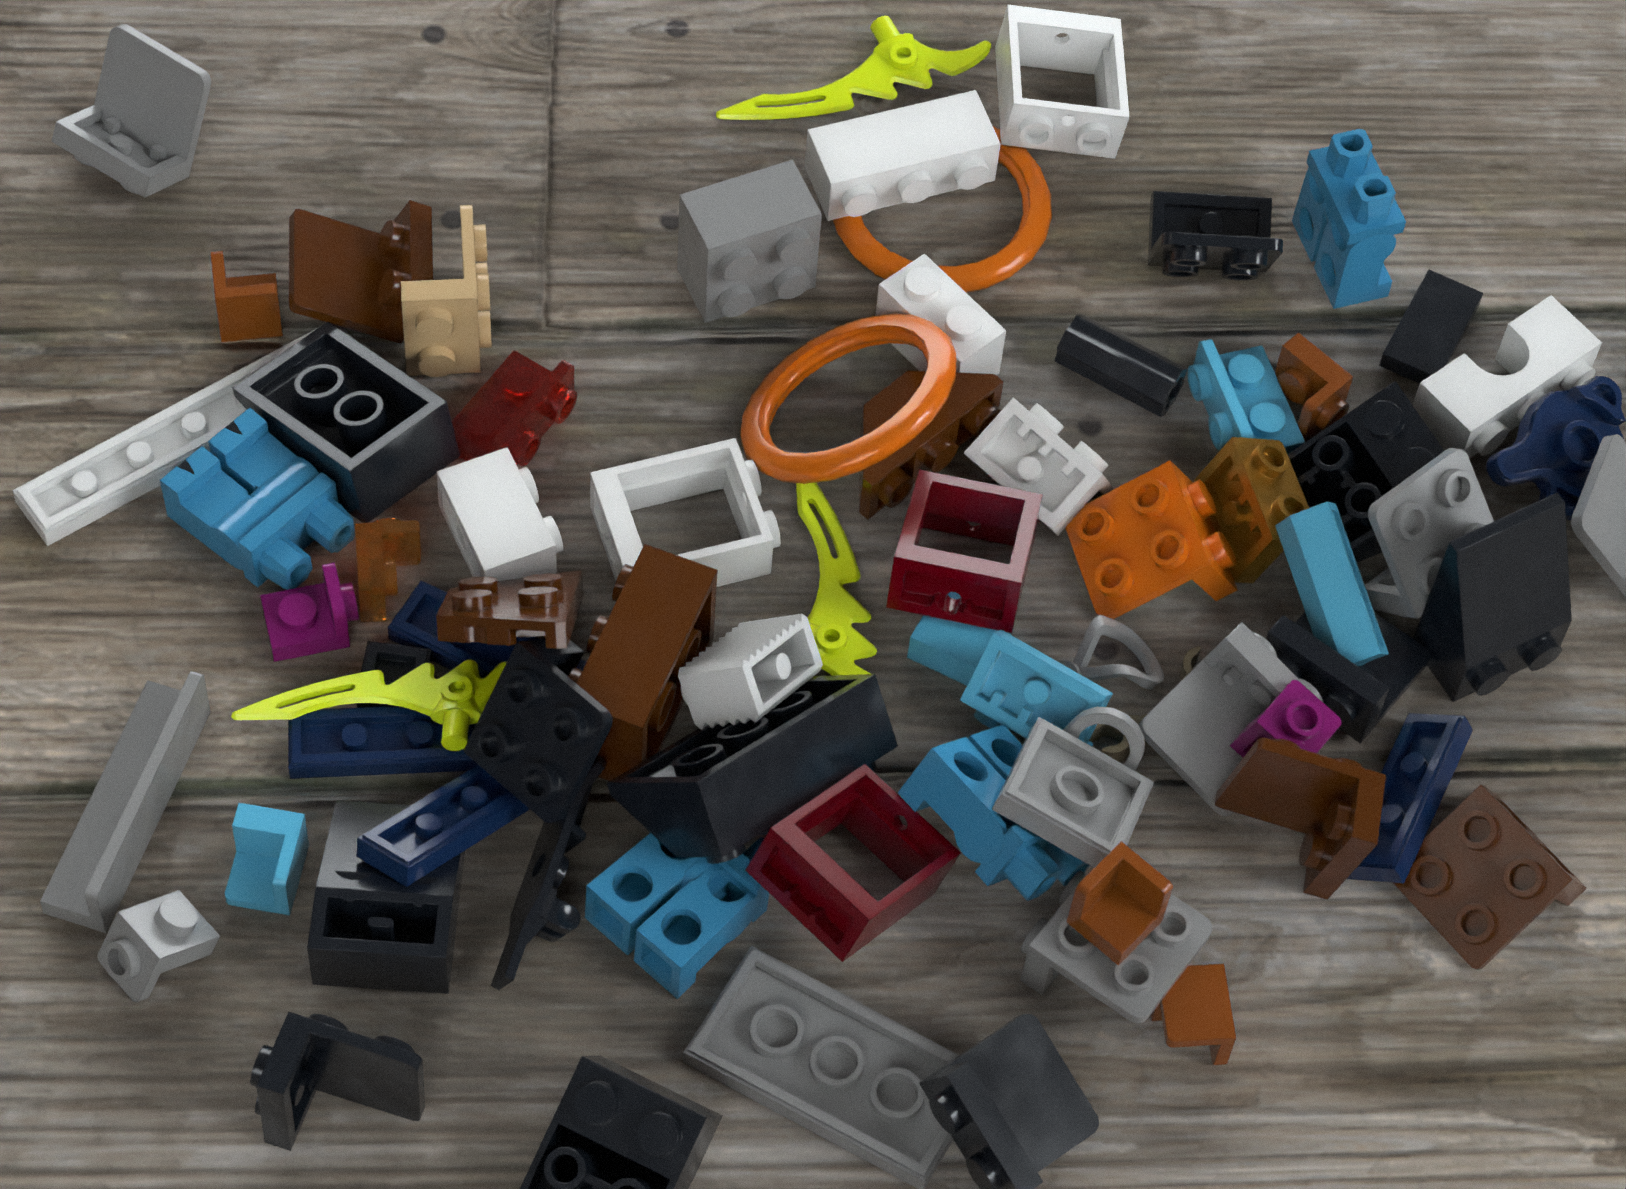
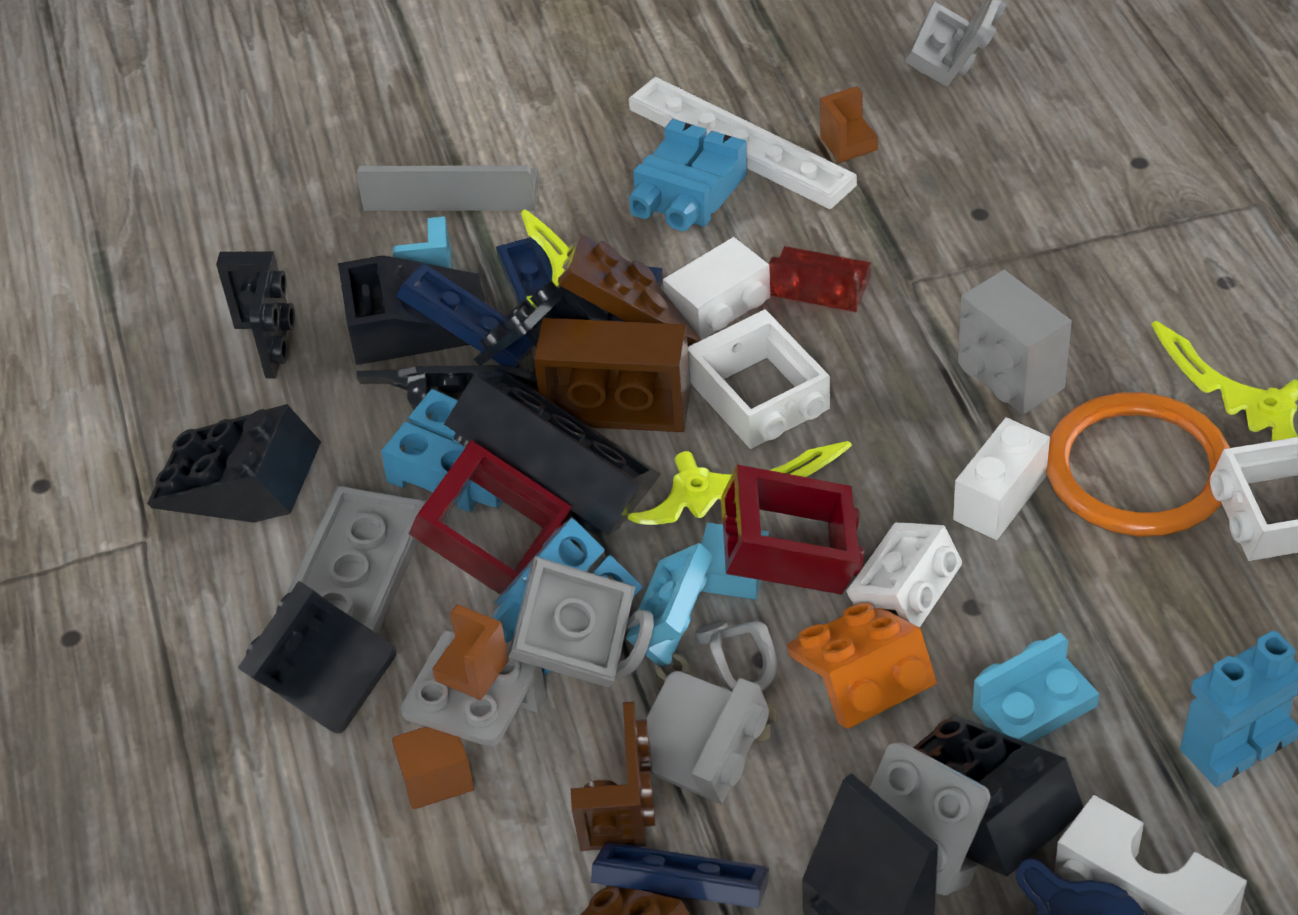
camera: 85 degrees right, 10 degrees down
light grey bracket [97,890,220,1002] -> none
black slope [232,322,460,525] -> none
magenta bracket [260,562,359,662] -> none
reddish brown bracket [289,200,433,344] -> none
clear orange bracket [355,518,421,622] -> none
tan bracket [401,205,492,377] -> none
white brick [678,614,823,729] -> none
orange wedge [740,314,957,484] -> none
white brick [805,90,1001,221] -> none
reddish brown slope [859,370,1004,520] -> none
black axle [1054,314,1188,417] -> none
black bracket [1147,191,1283,281] -> none
pearl gold bracket [1193,437,1309,583] -> none
magenta bracket [1229,680,1341,758] -> none
black bracket [1266,612,1430,744] -> none
dark orange bracket [1275,332,1353,442] -> none
medium azure piece [1275,502,1389,666] -> none
black tile [1379,269,1483,384] -> none

